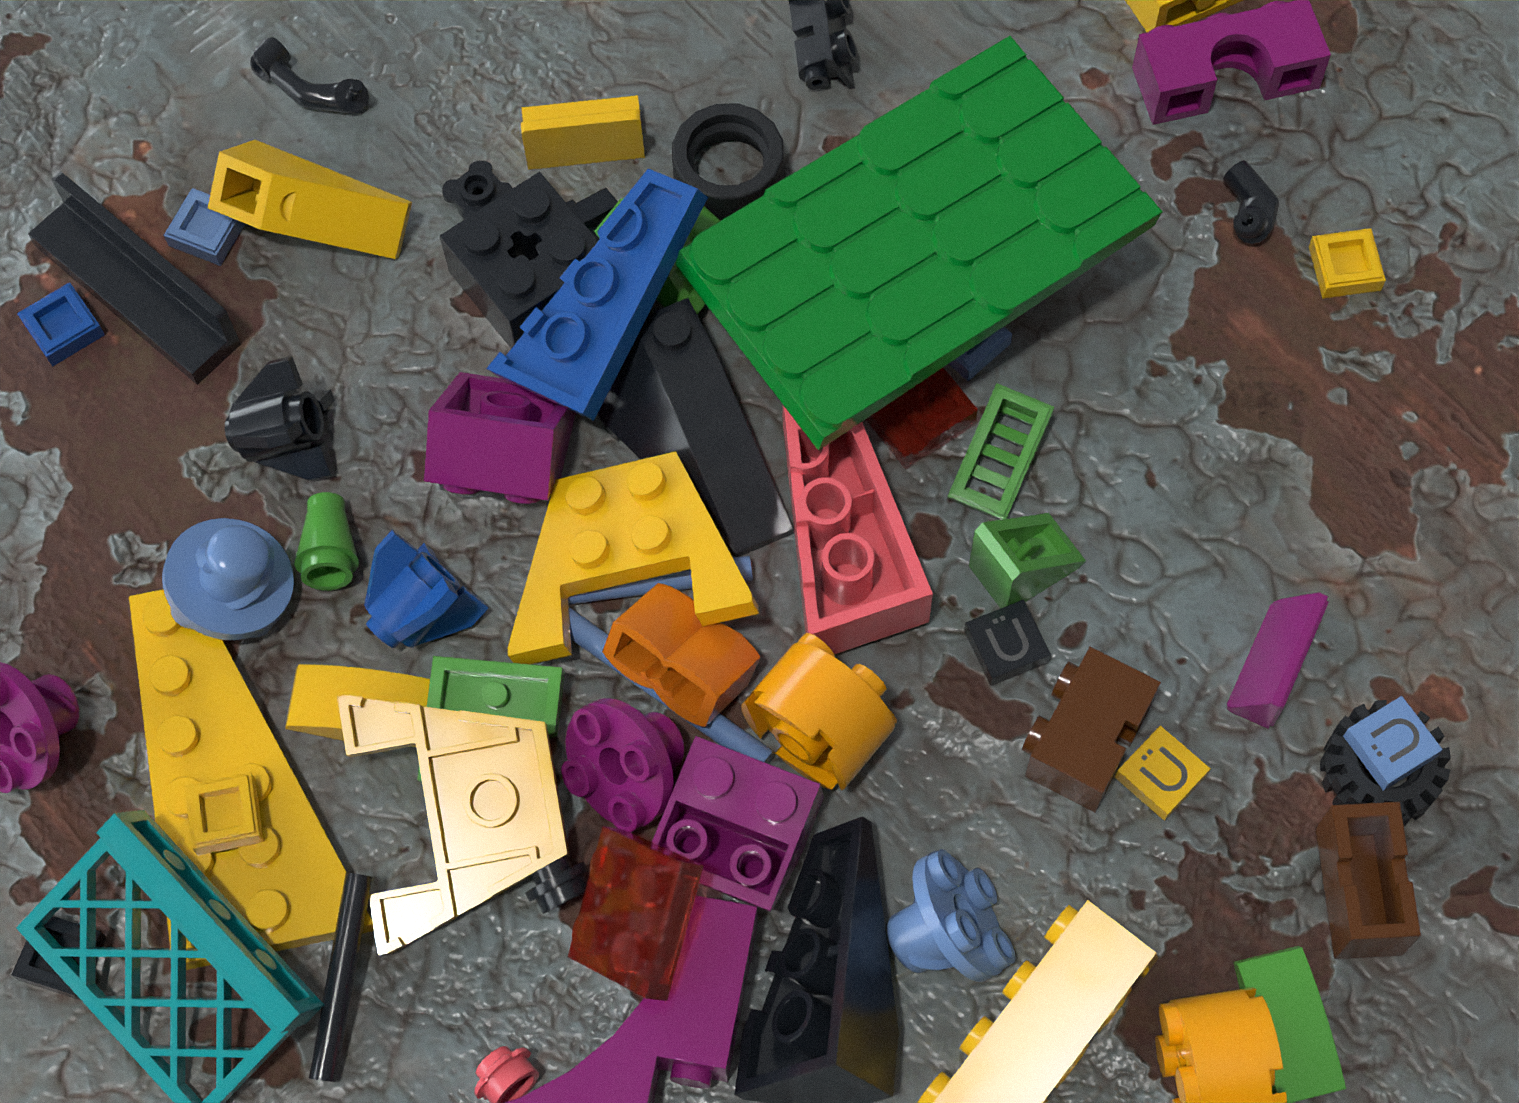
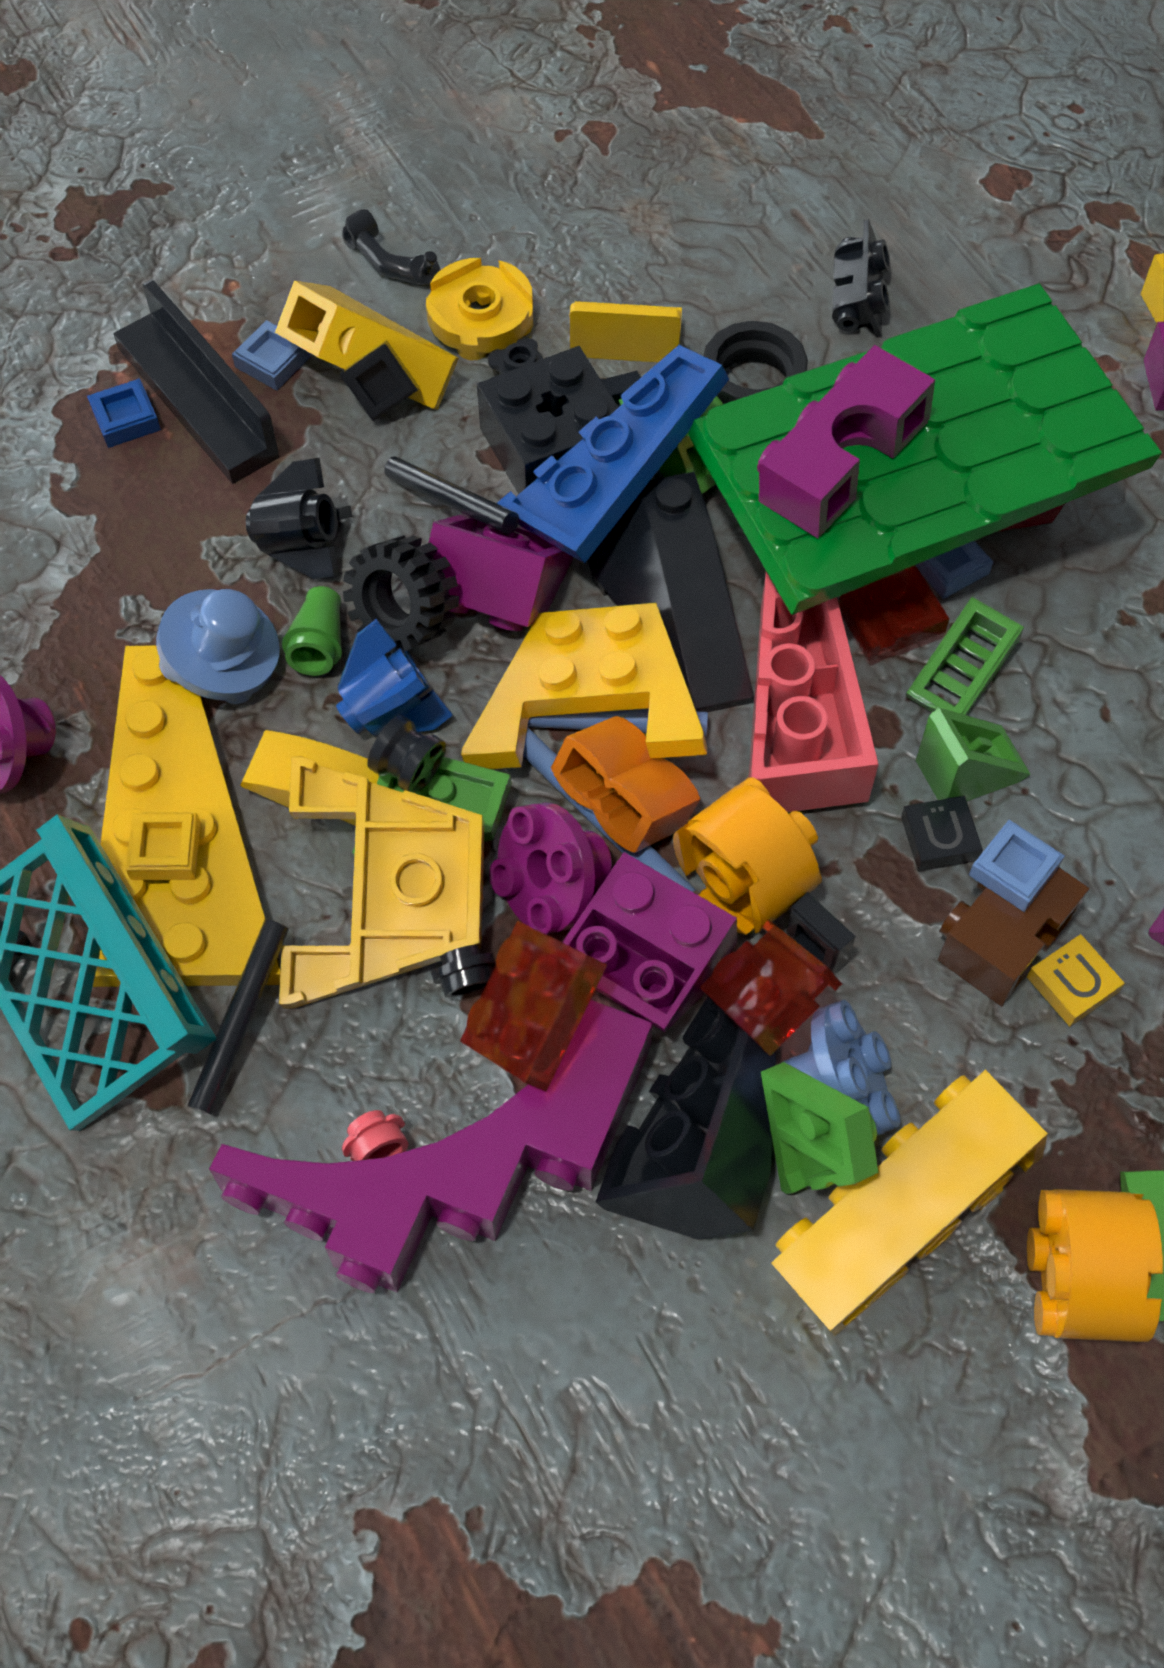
camera: 10 degrees right, 5 degrees down
none -> black tile [340,340,419,421]
none -> black tyre [343,535,459,653]
none -> black wheel [367,715,446,794]
none -> black bar [384,456,519,535]
none -> yellow plate [426,258,533,360]
none -> clear red plate [700,920,843,1056]
none -> magenta arch [757,345,936,538]
none -> bright green wing [761,1062,879,1194]
none -> black tile [786,892,856,977]
none -> medium blue tile [969,820,1065,912]

